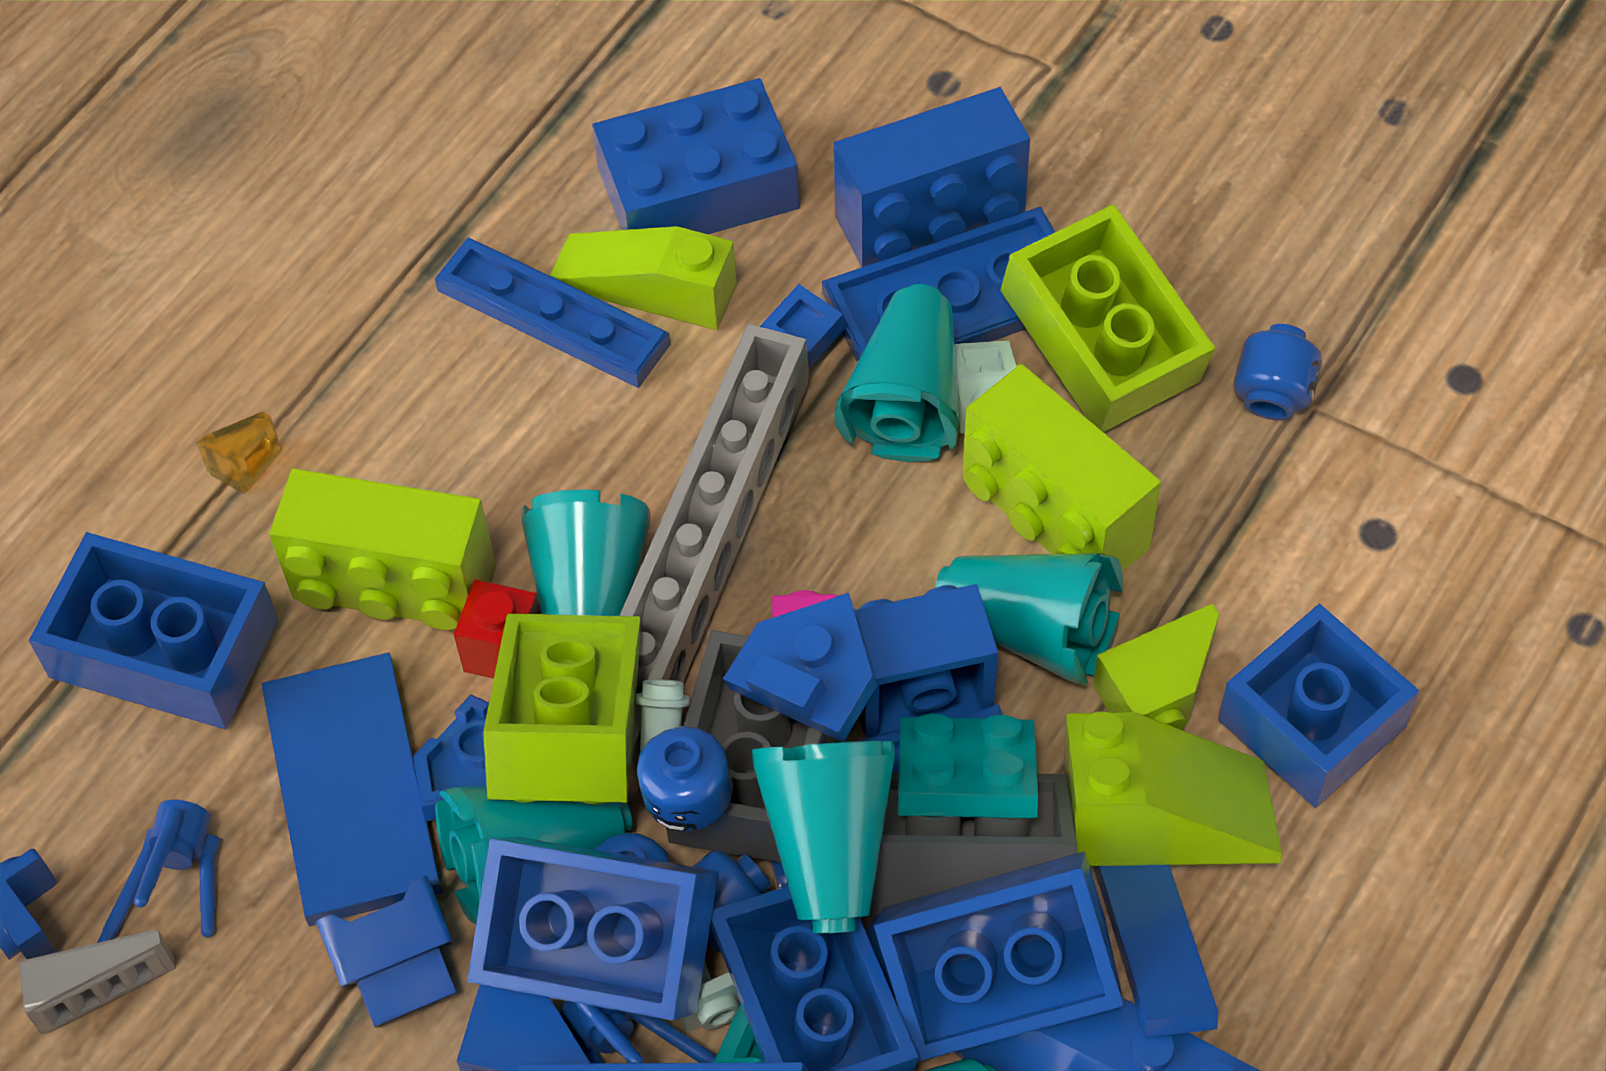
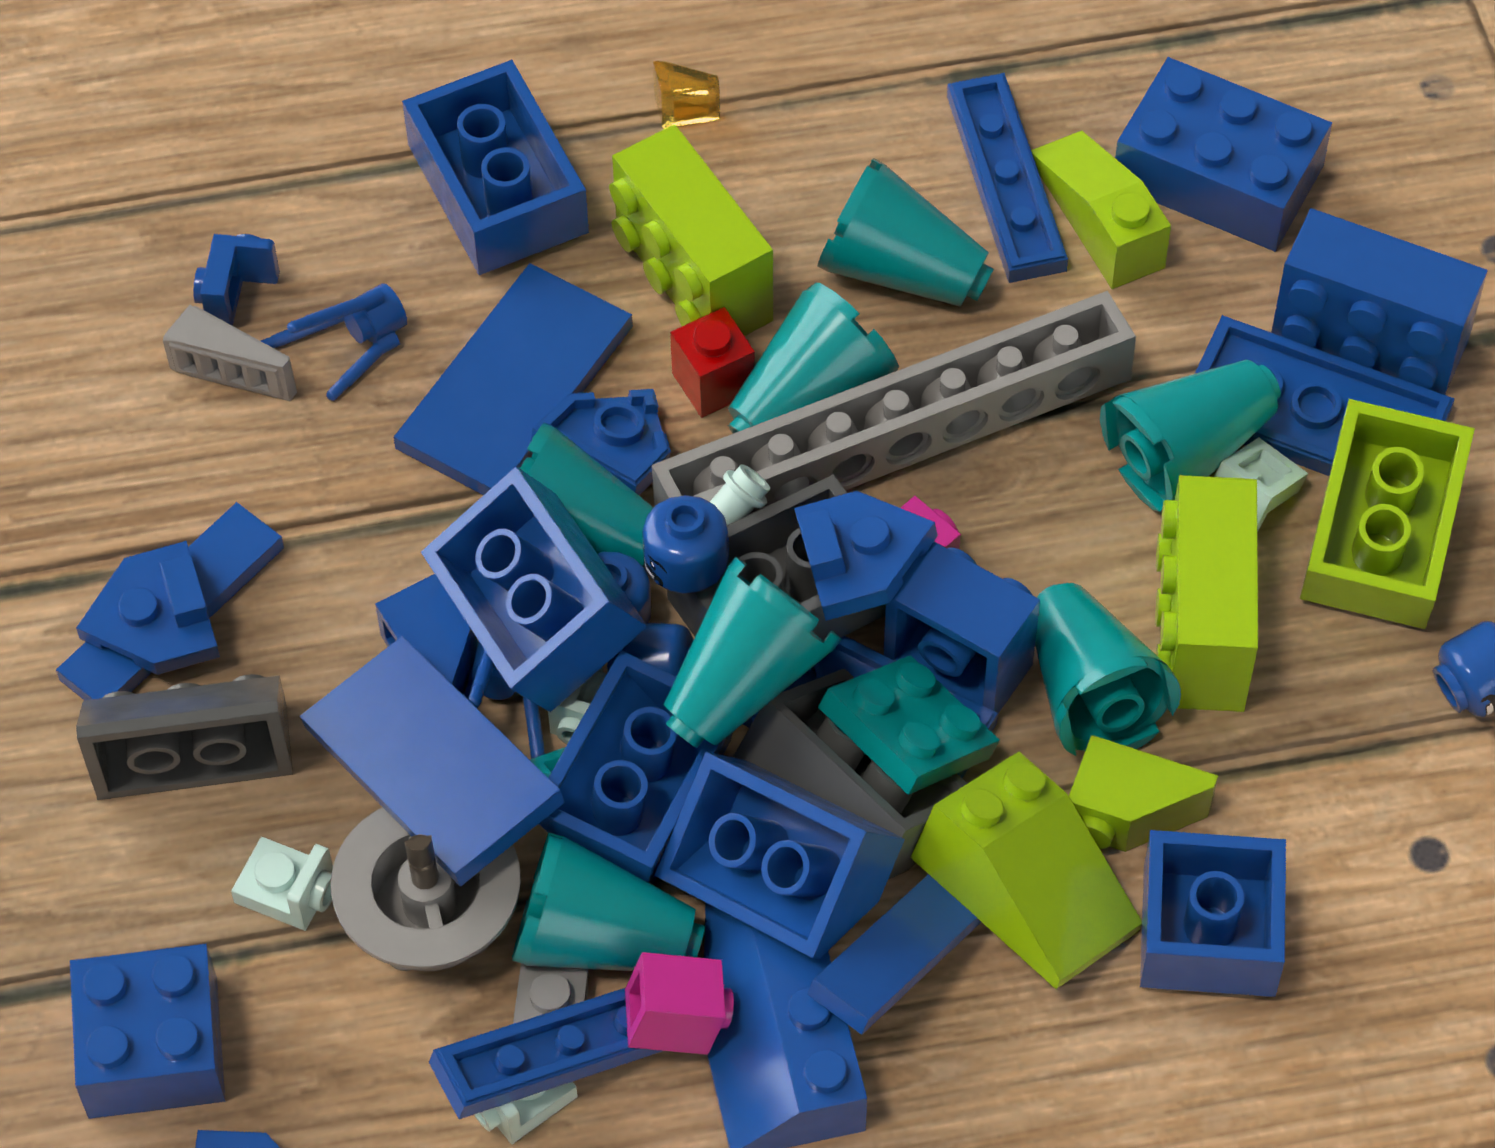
camera: 45 degrees right, 0 degrees up
blue piece [315,876,456,1027] -> none
lime slope [483,614,641,804] -> none
blue plate [760,284,848,370] -> none
none -> teal cone [817,158,994,307]

